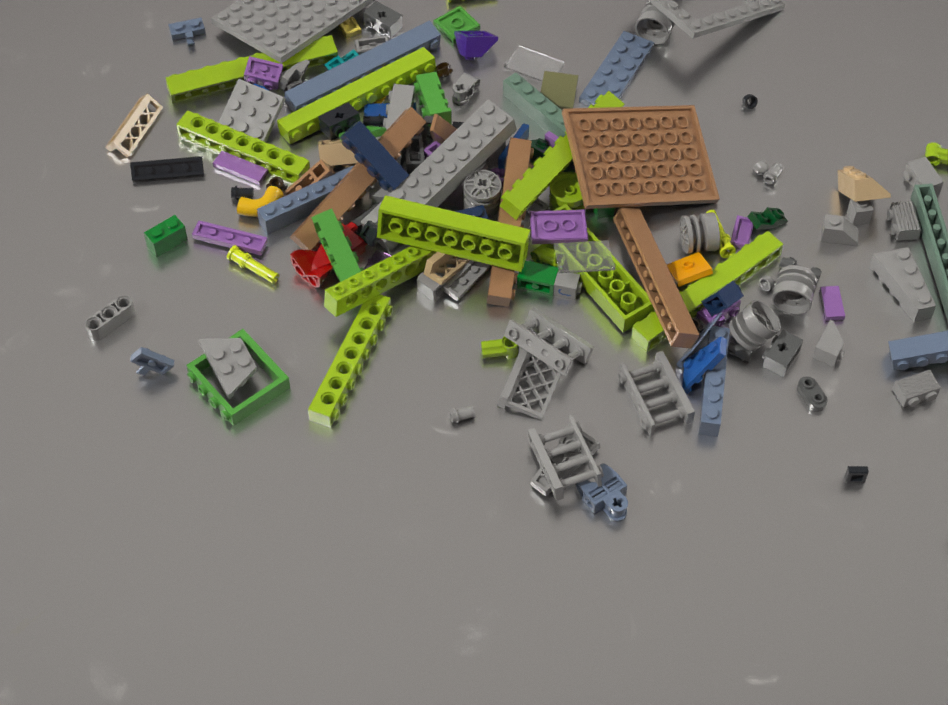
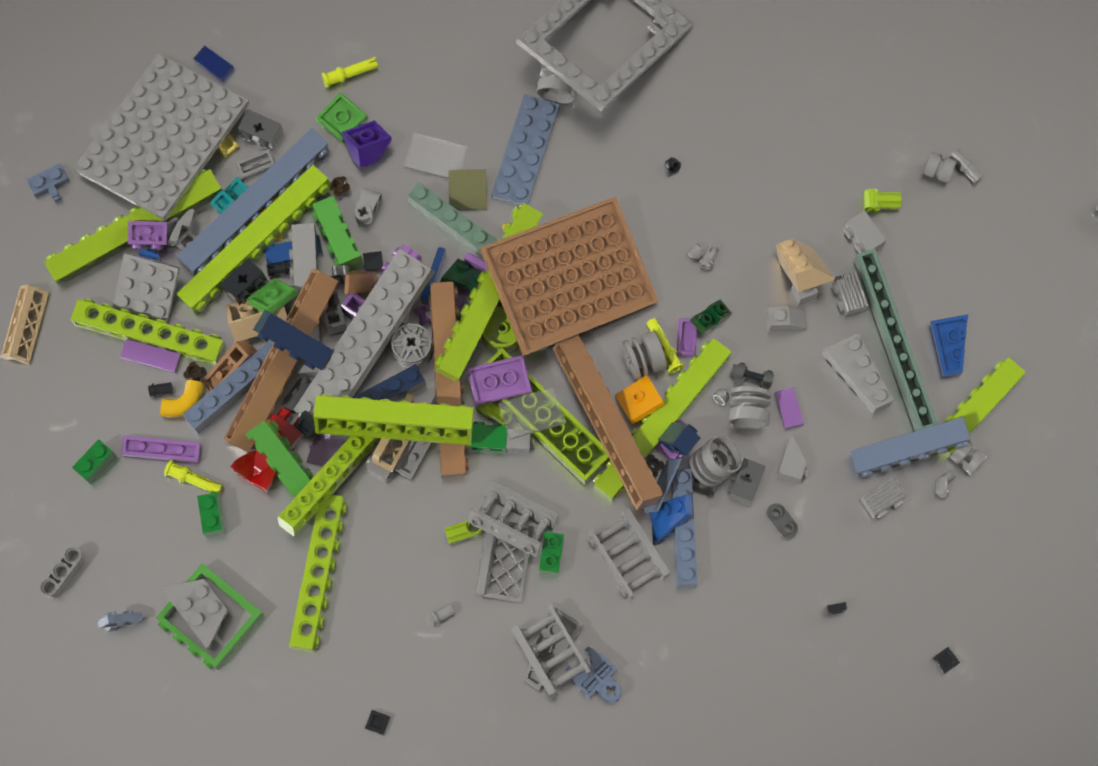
camera: 10 degrees left, 20 degrees up
black plate [130,156,204,180] -> none
none -> green brick [197,492,225,538]
none -> black tile [365,710,391,736]
none -> green brick [539,532,564,576]

